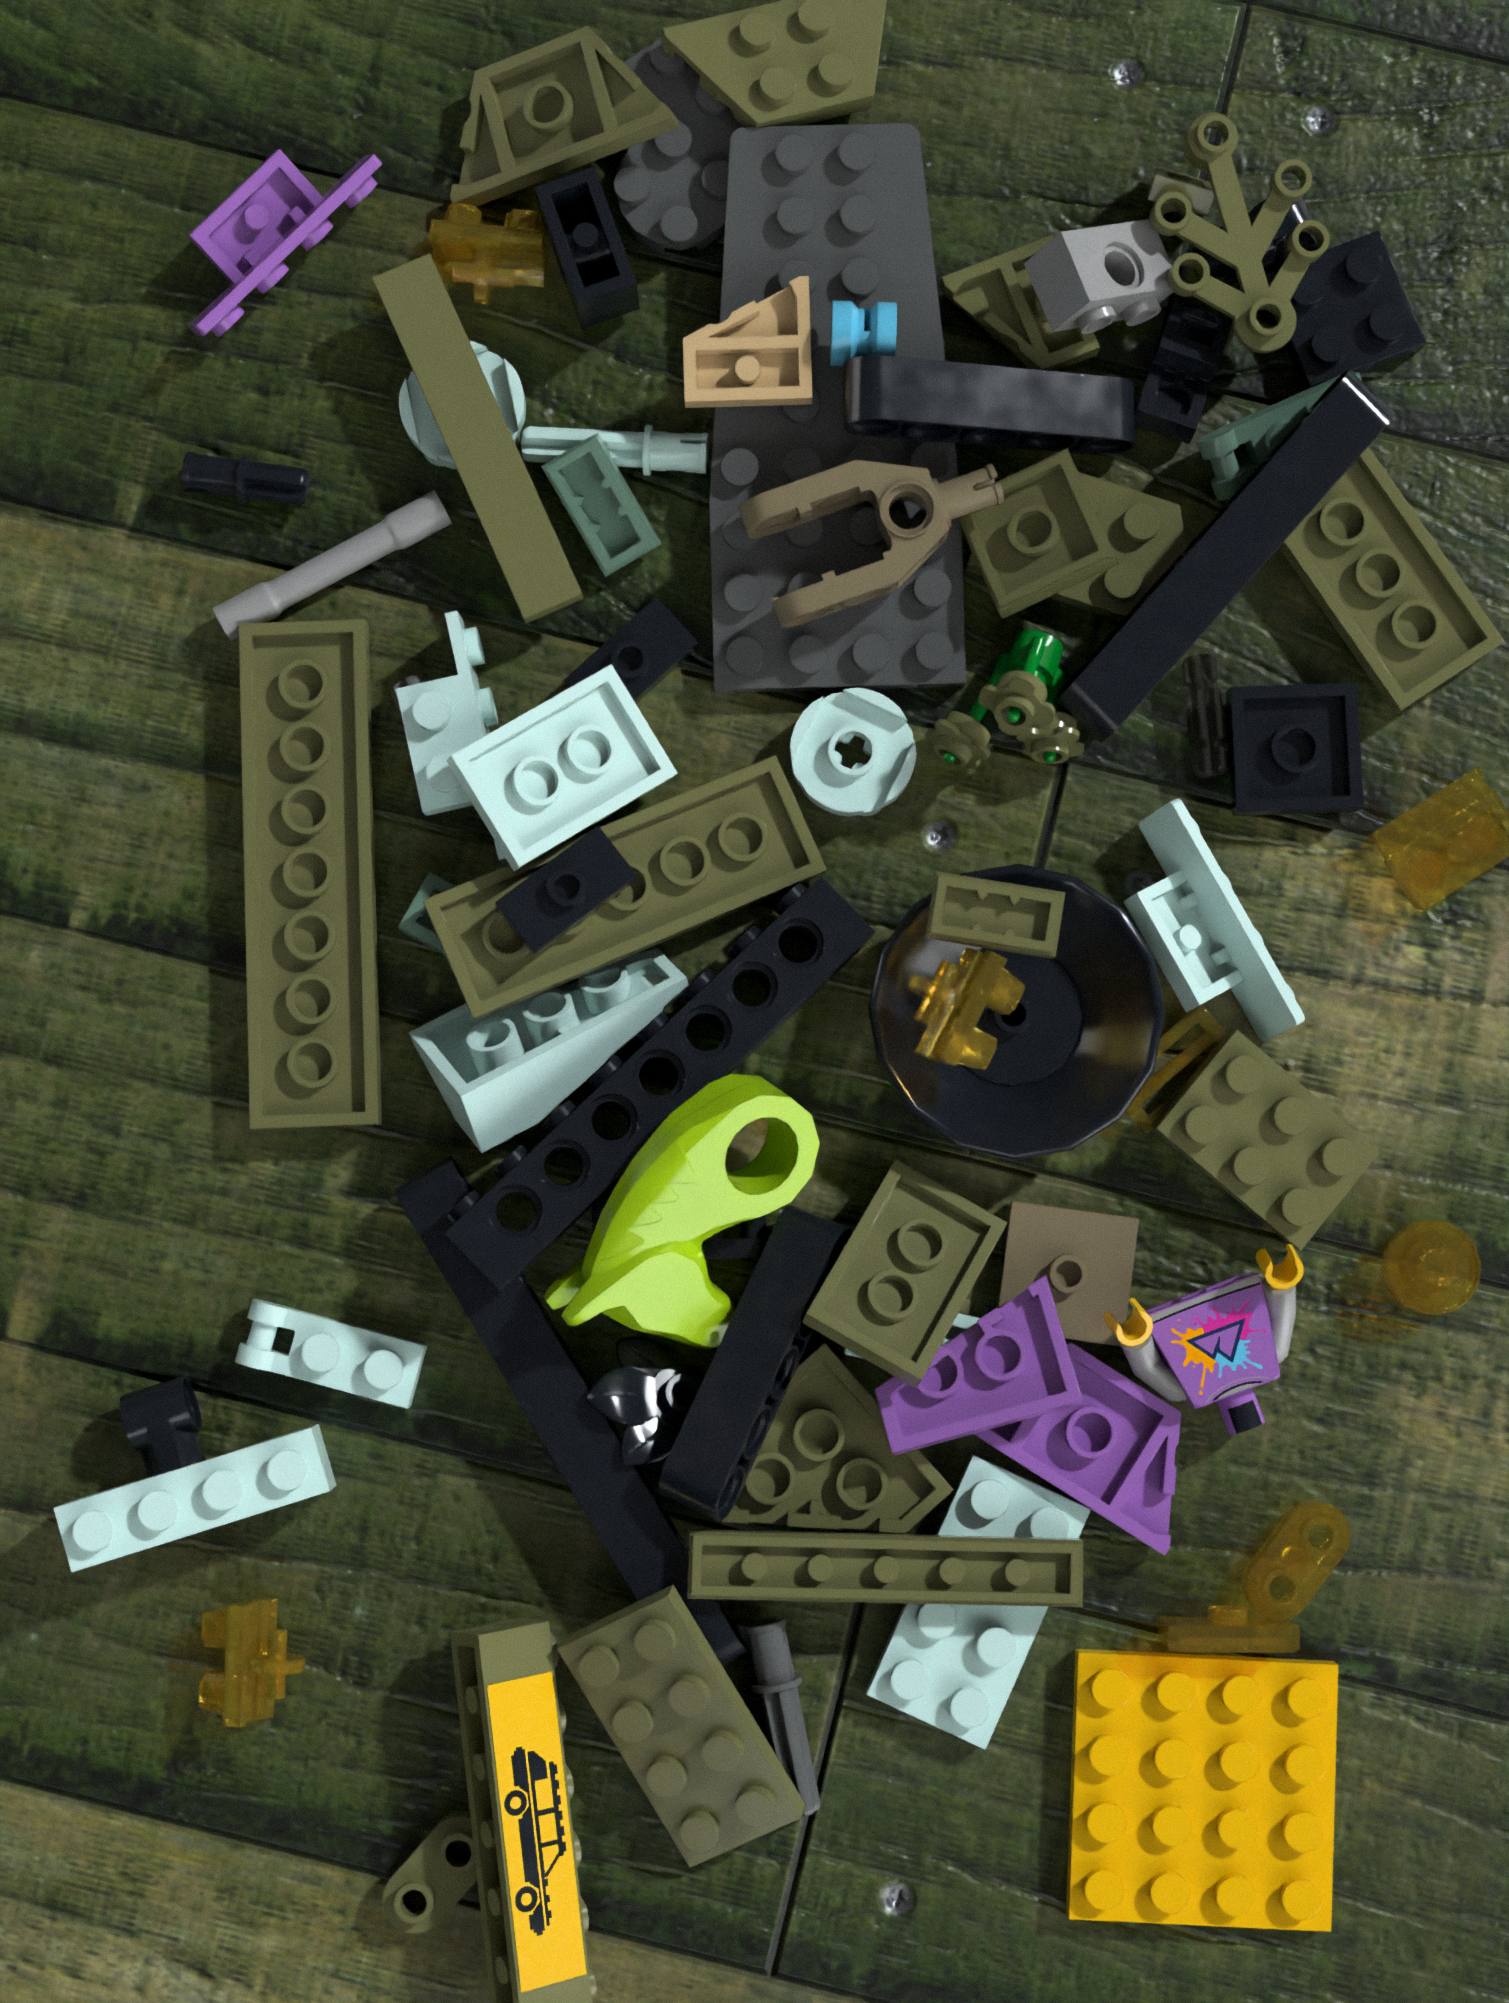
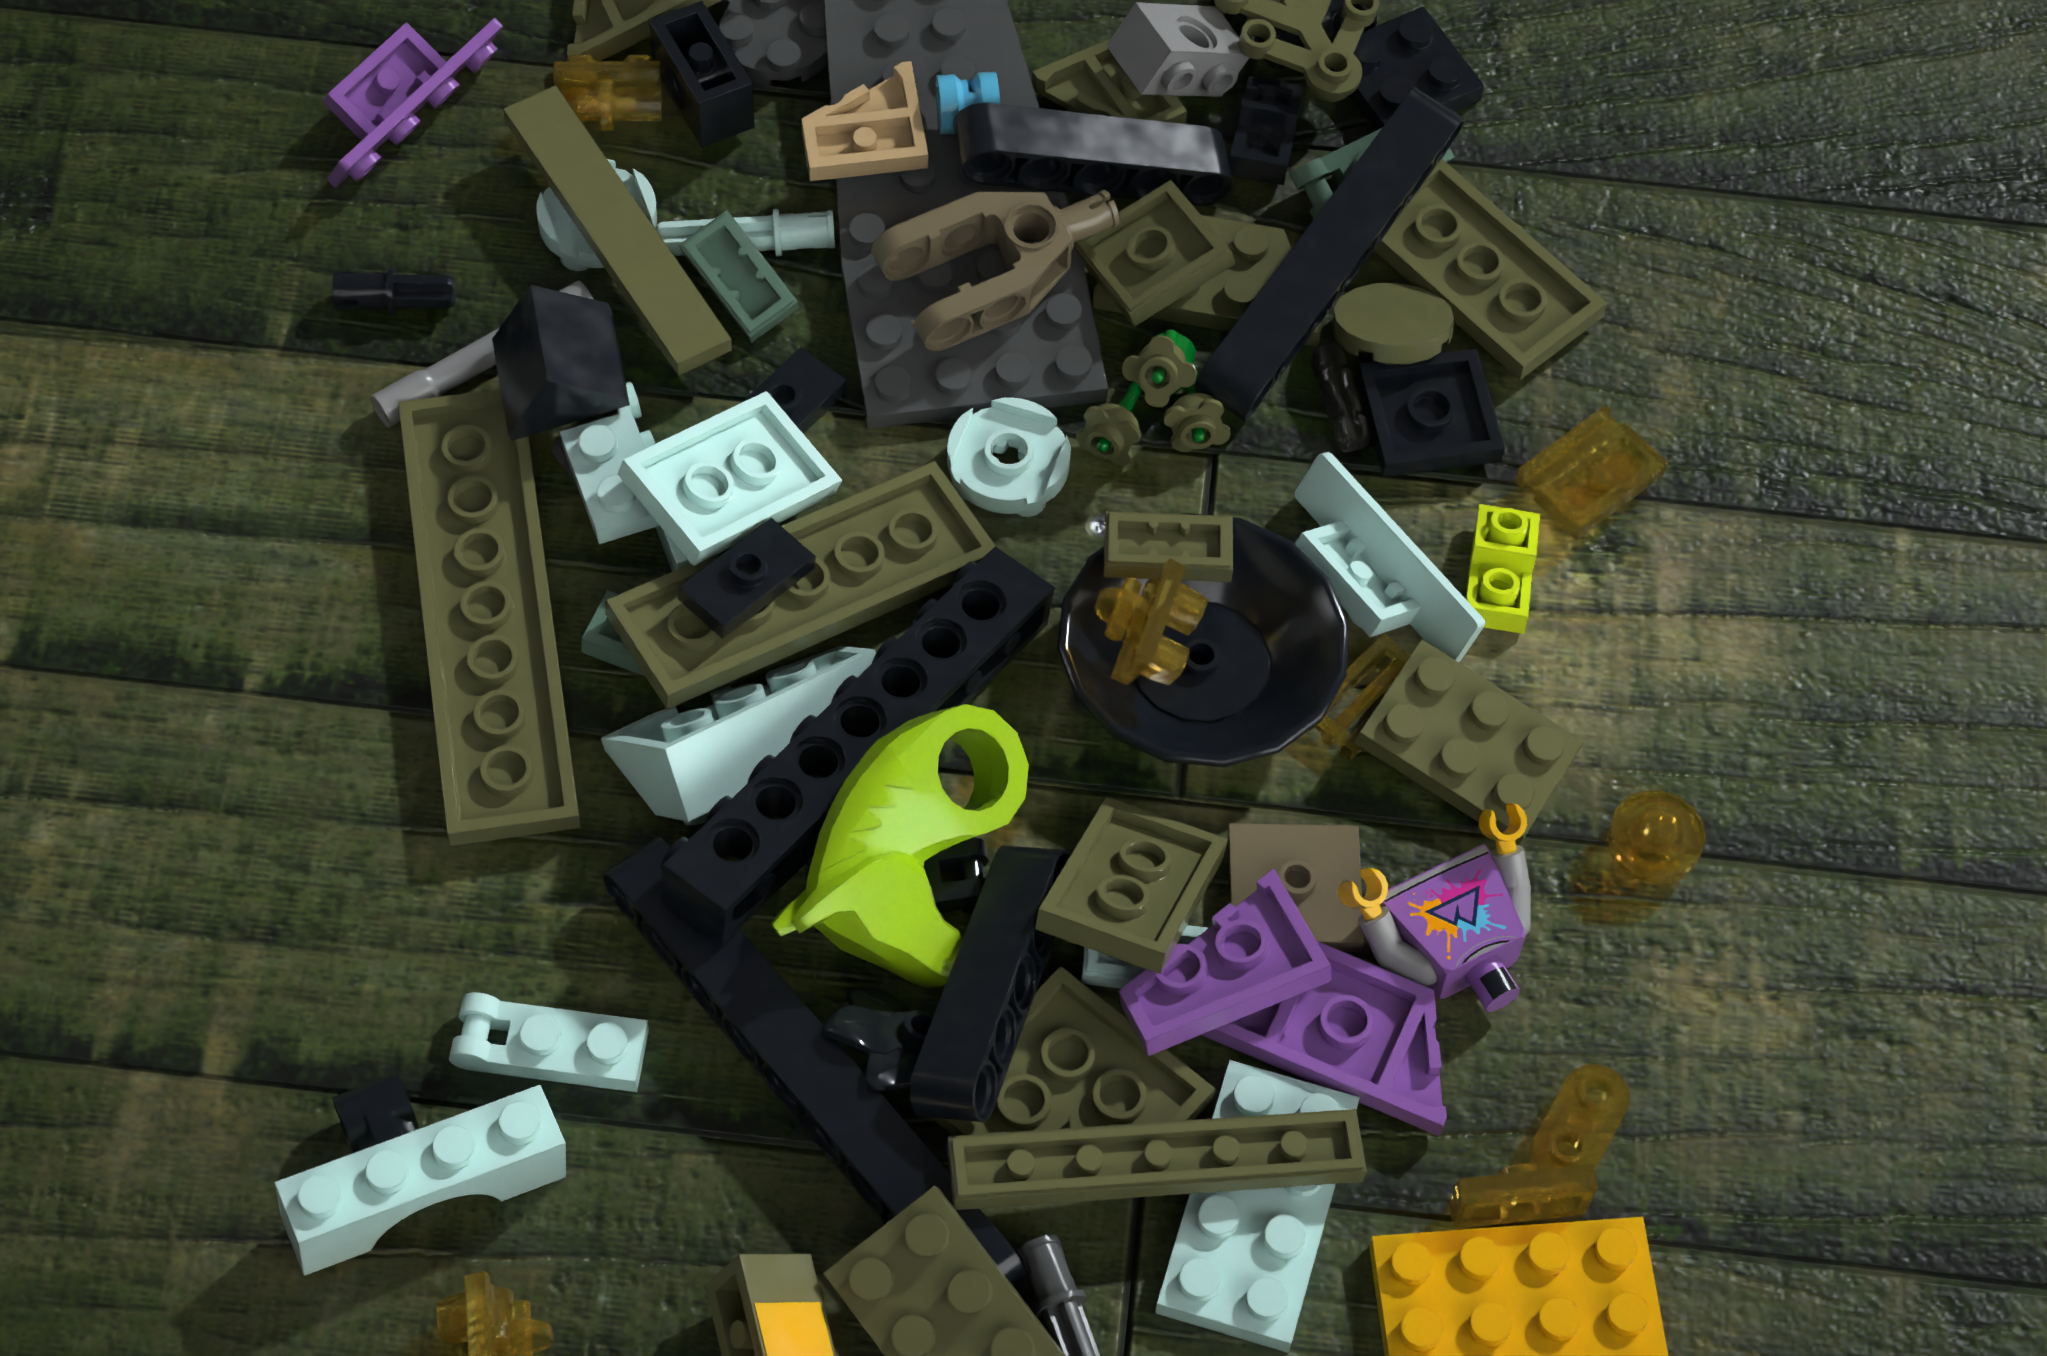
camera: 10 degrees left, 25 degrees down
none -> black slope [492,285,630,441]
none -> olive tile [1332,283,1454,365]
none -> neon yellow slope [1465,504,1540,634]

